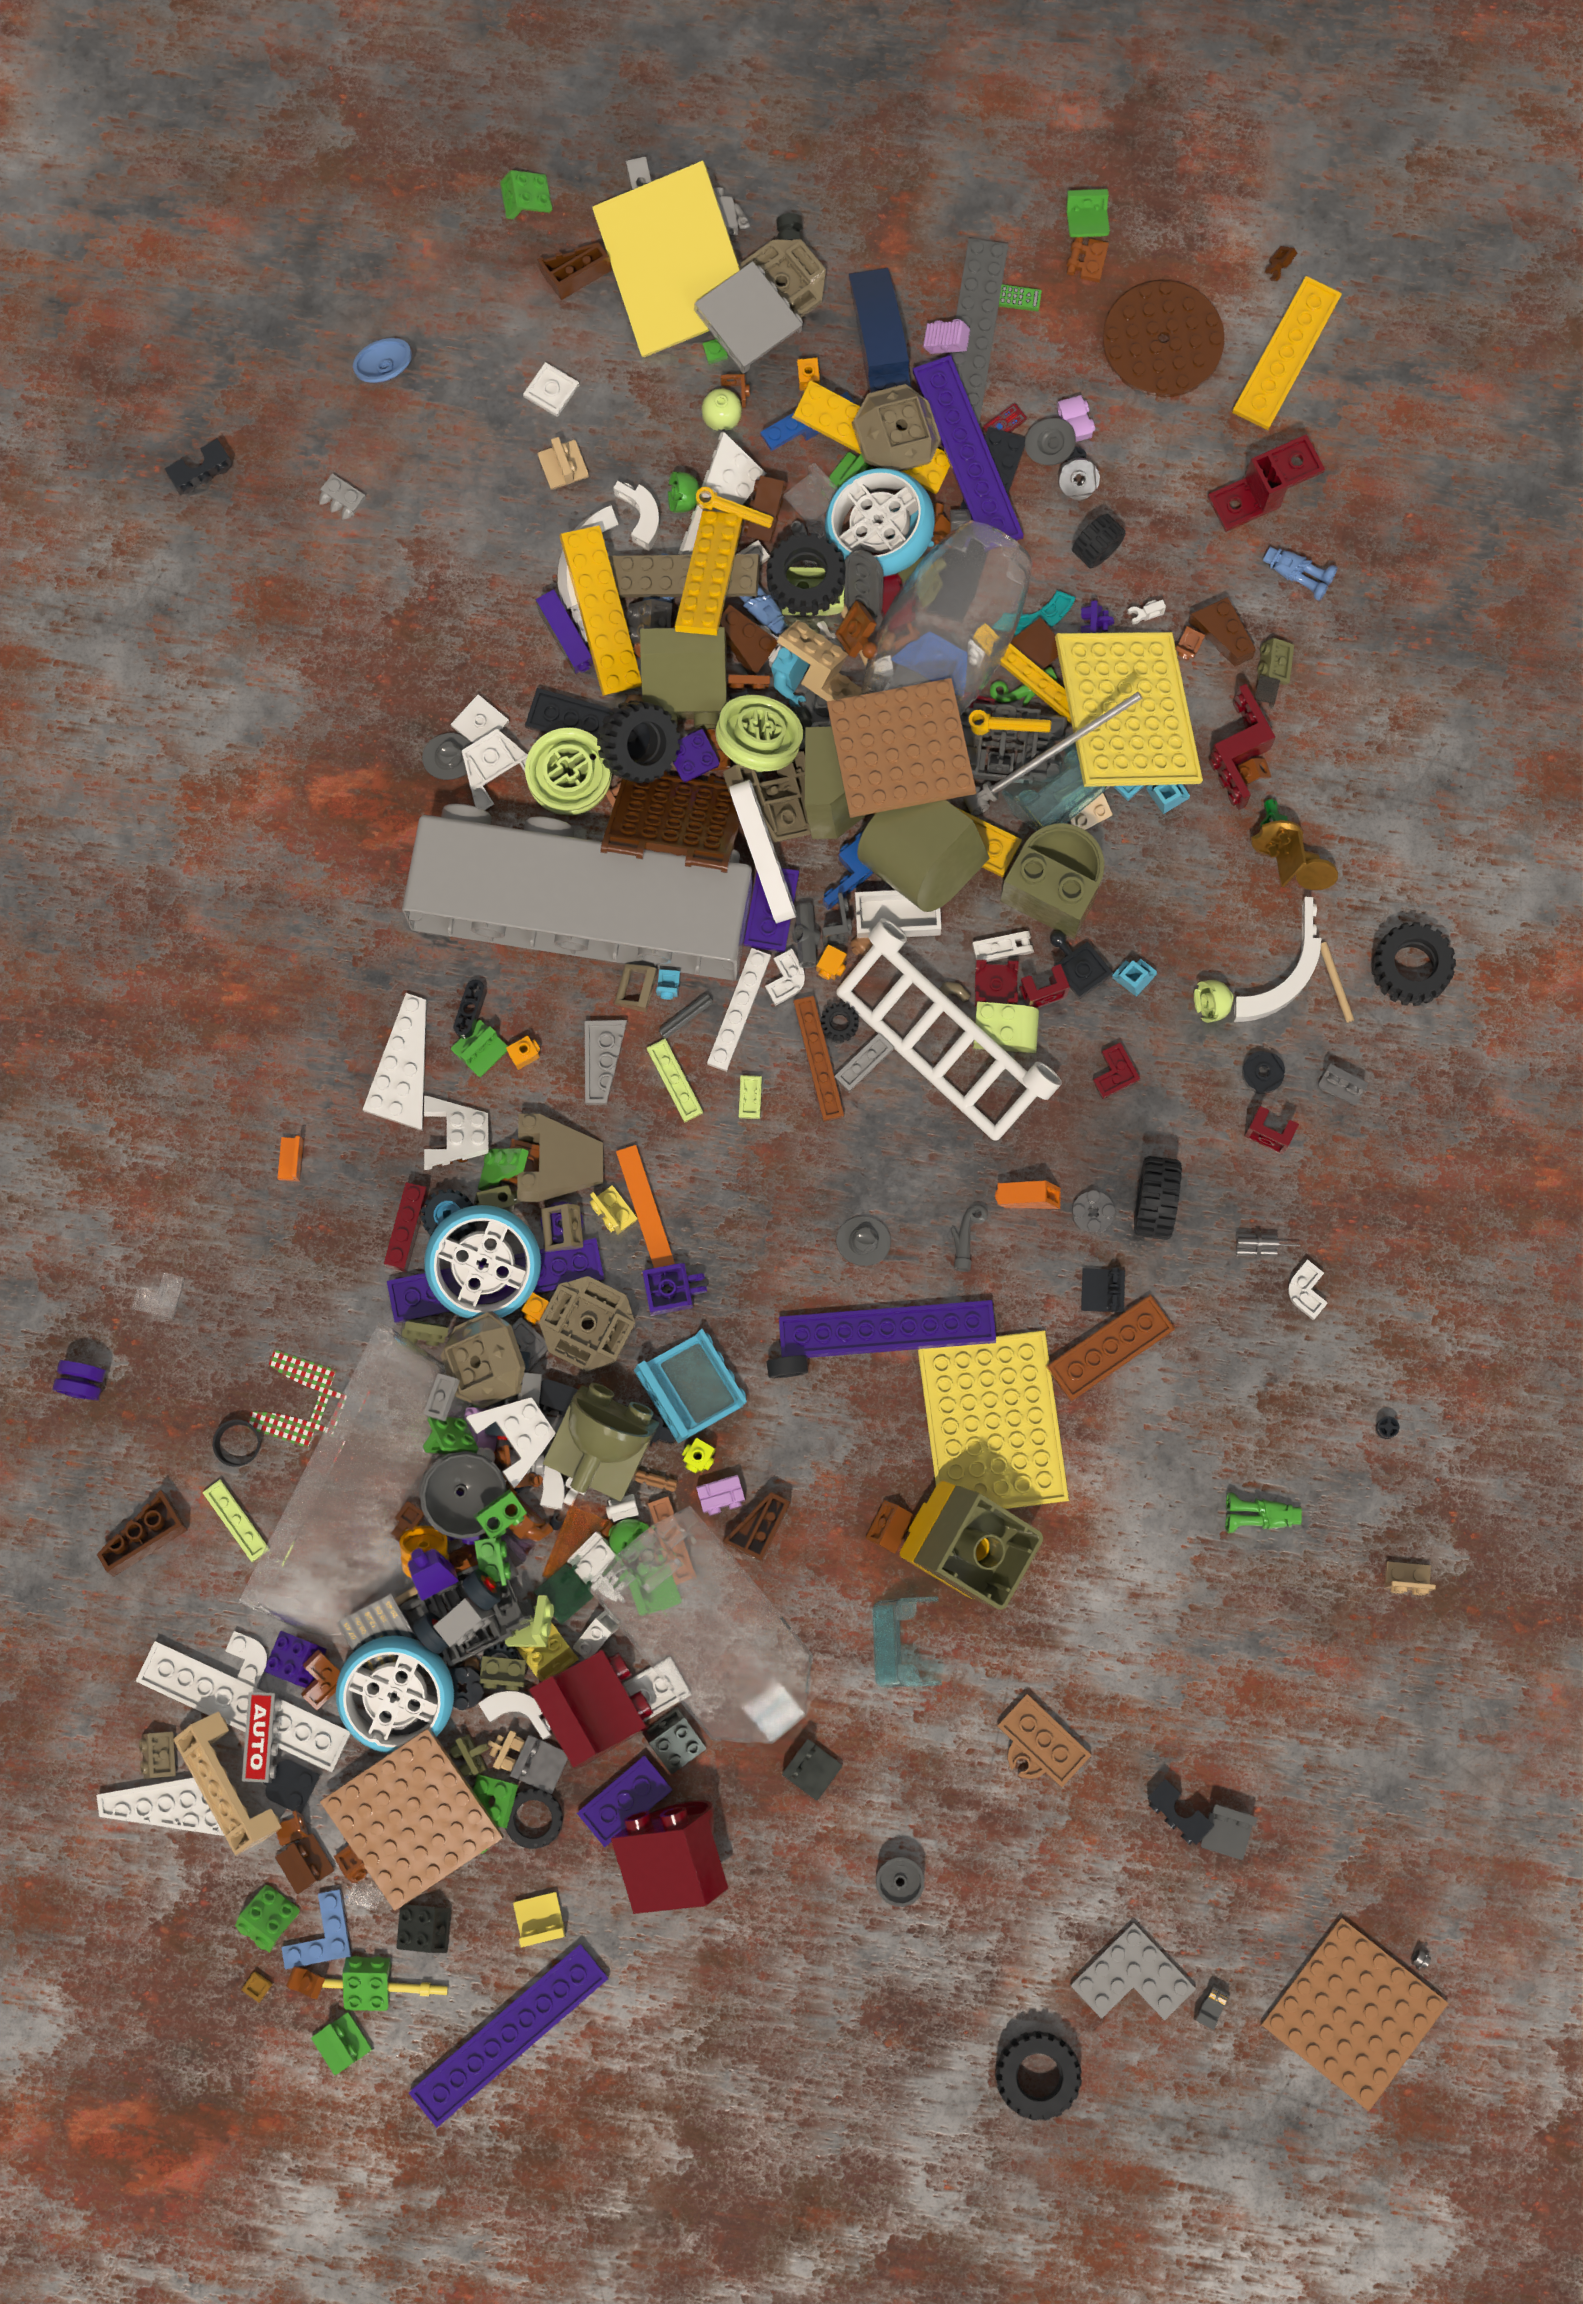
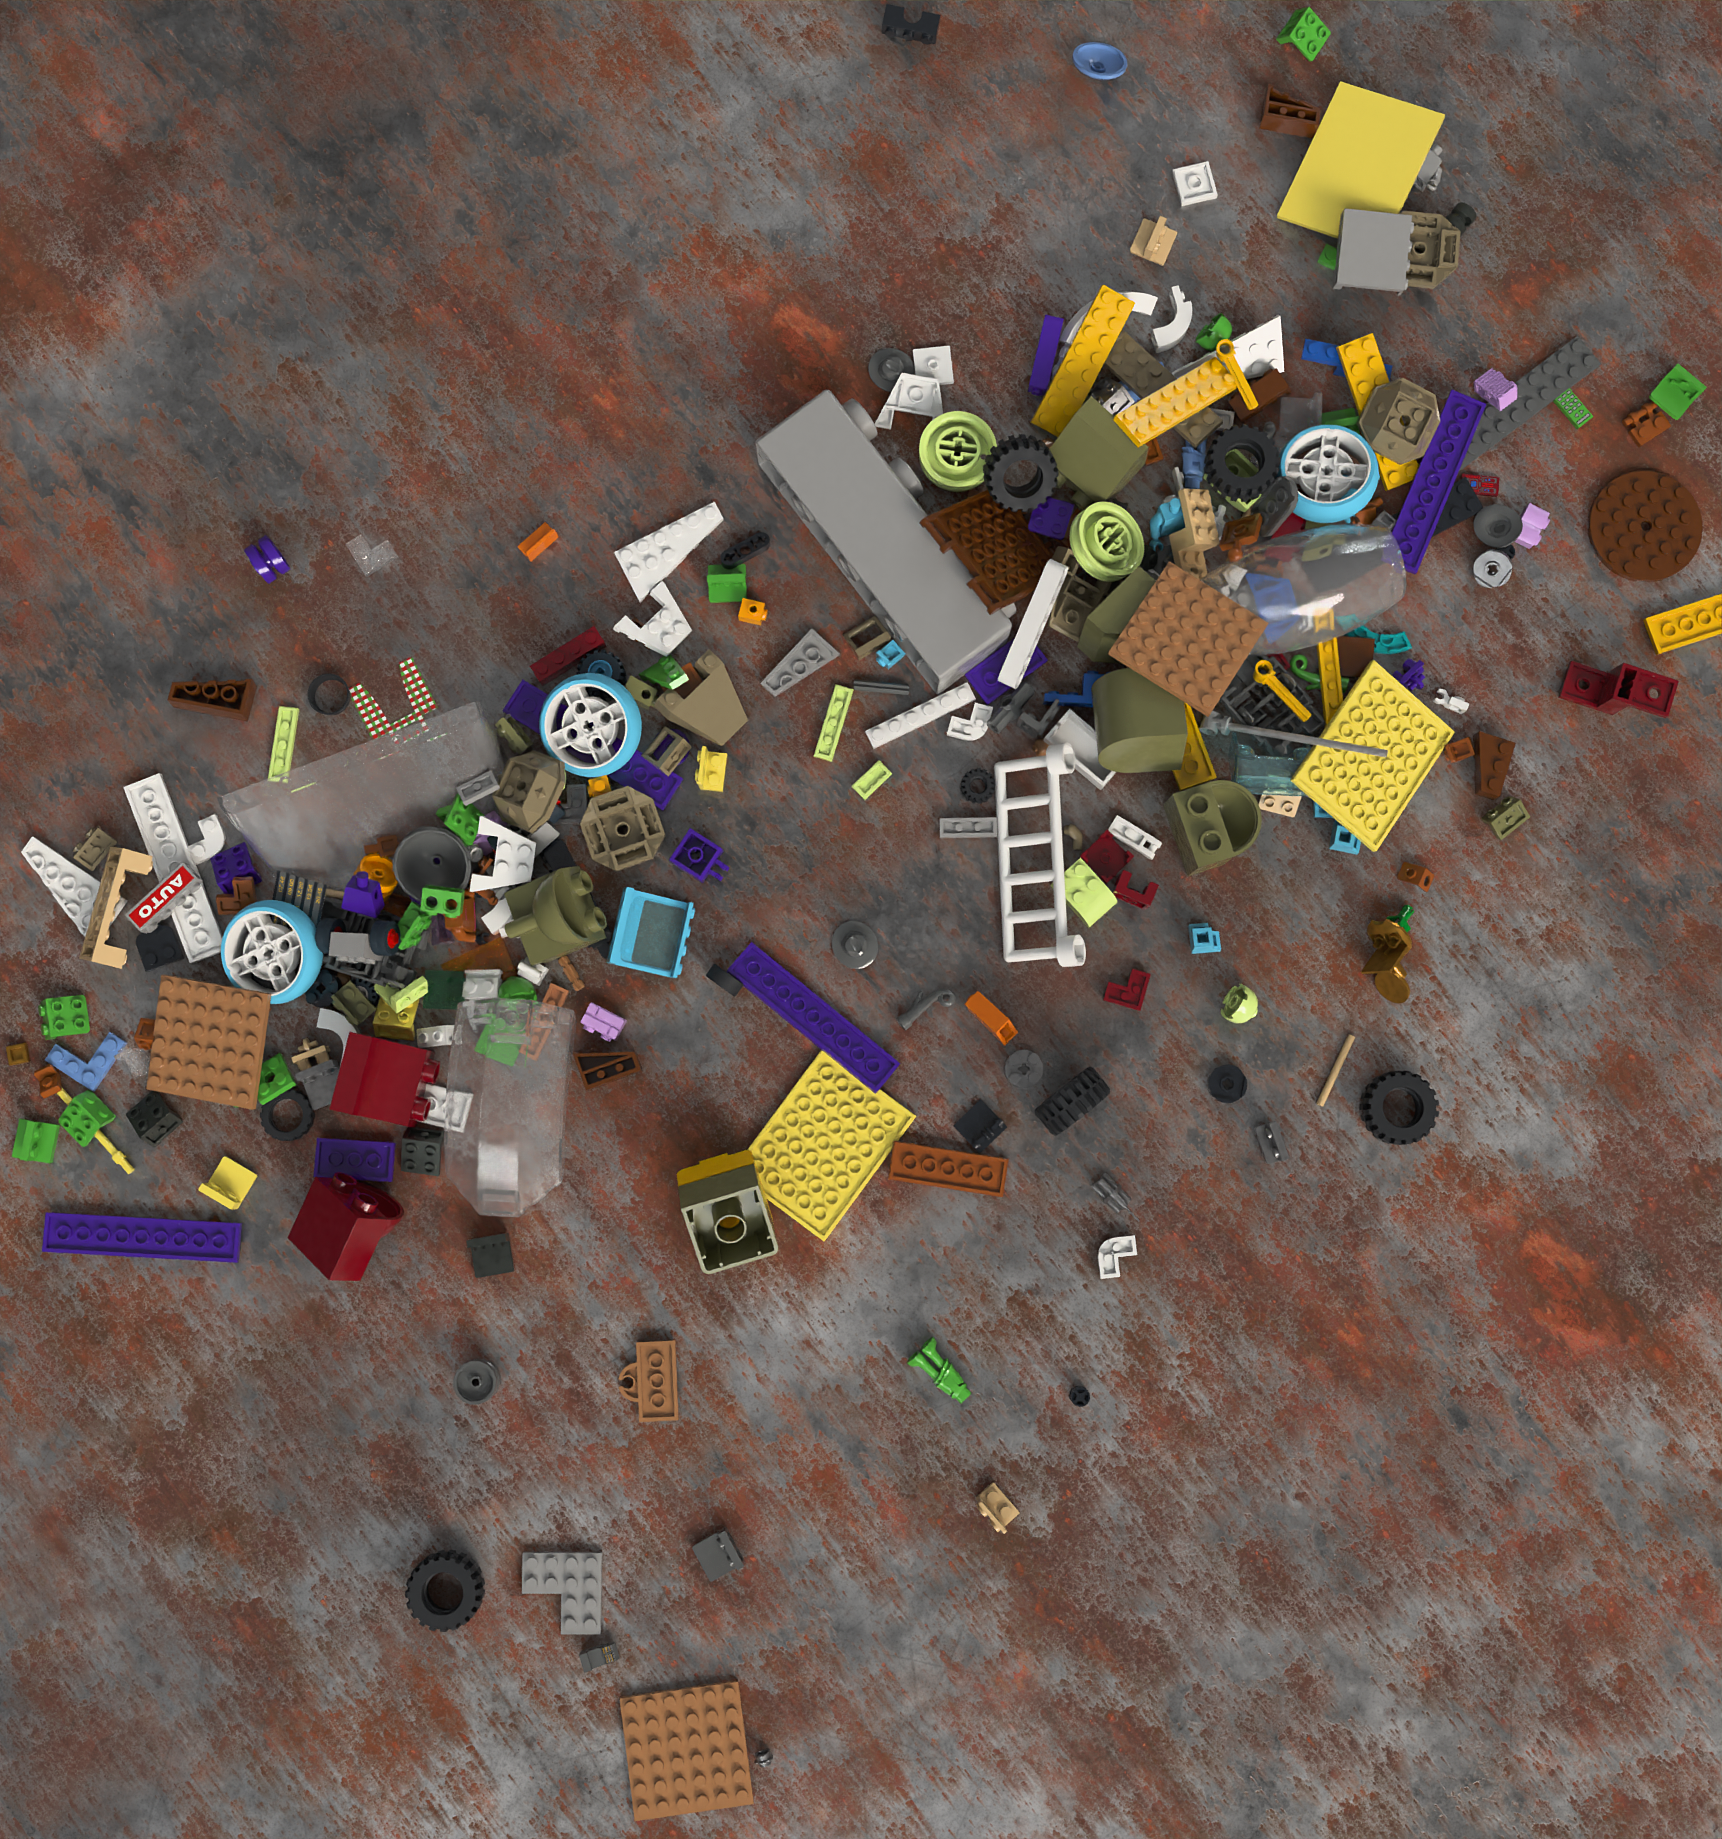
camera: 40 degrees right, 5 degrees up
reddish brown bracket [275,1834,335,1894] -> none
dark orange bracket [276,1810,309,1846] -> none
light grey plate [319,474,366,520] -> none
olive hips [450,1734,489,1777] -> none
black plate [525,688,650,760] -> none
orange tile [616,1145,675,1268] -> none
light grey torso [626,157,651,190] -> none
neon yellow brick [682,1438,715,1474] -> none
yellowish green cylinder [702,388,742,431] -> none
reddish brown wedge [719,604,778,675] -> none
dark orange bracket [720,374,750,408] -> none
dark orange plate [727,675,770,690] -> none
dark orange plate [793,996,844,1122] -> none
light orange brick [797,358,820,391] -> none
light orange brick [816,944,847,981] -> none
dark blue slope [848,268,911,393] -> none
dark orange panel [865,1500,914,1554] -> none
clear light blue windscreen [872,1597,942,1689] -> none
black plate [1050,931,1113,999] -> none
black tyre [1072,513,1126,569] -> none
black arch [1148,1779,1215,1846] -> none
dark red bracket [1209,684,1276,811] -> none
white arch [1234,897,1321,1022] -> none
dark red panel [1244,1106,1299,1155] -> none
clear smoke panel [1255,675,1280,709] -> none
medium blue piece [1263,547,1338,602] -> none

